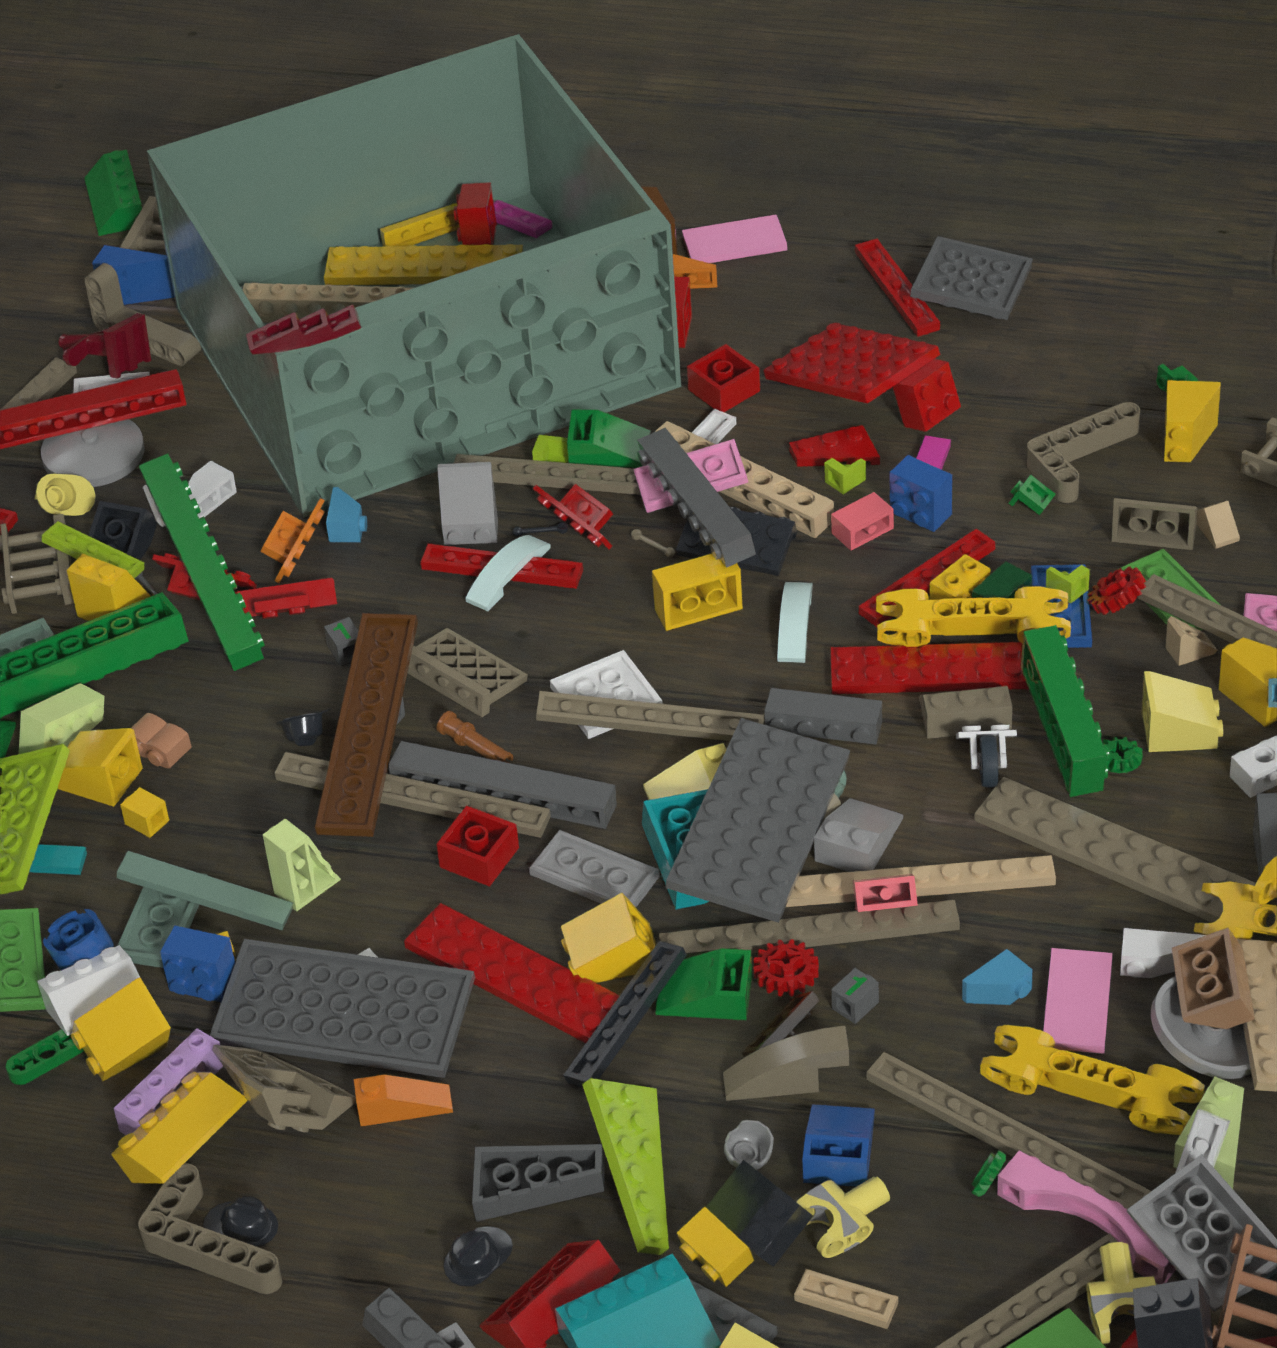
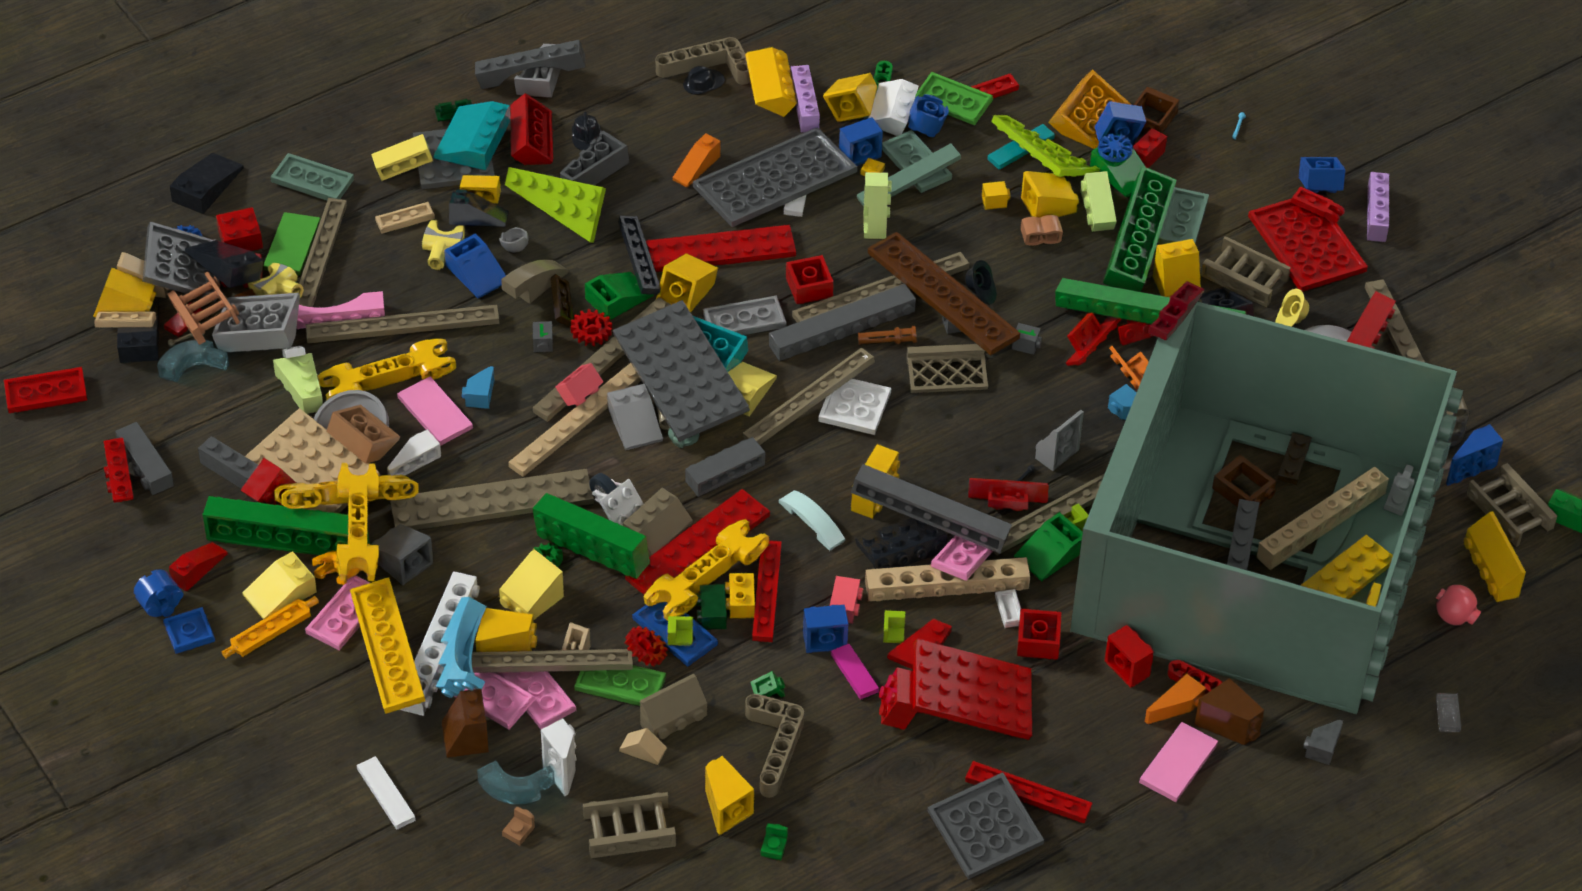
camera: 130 degrees right, 5 degrees up
lime tile [42,521,144,579] -> none
dark tan wedge [212,1045,356,1132] -> none
red plate [421,544,583,589] -> none
light aqua slope [466,535,551,611] -> none
green gear [971,1150,1006,1197] -> none

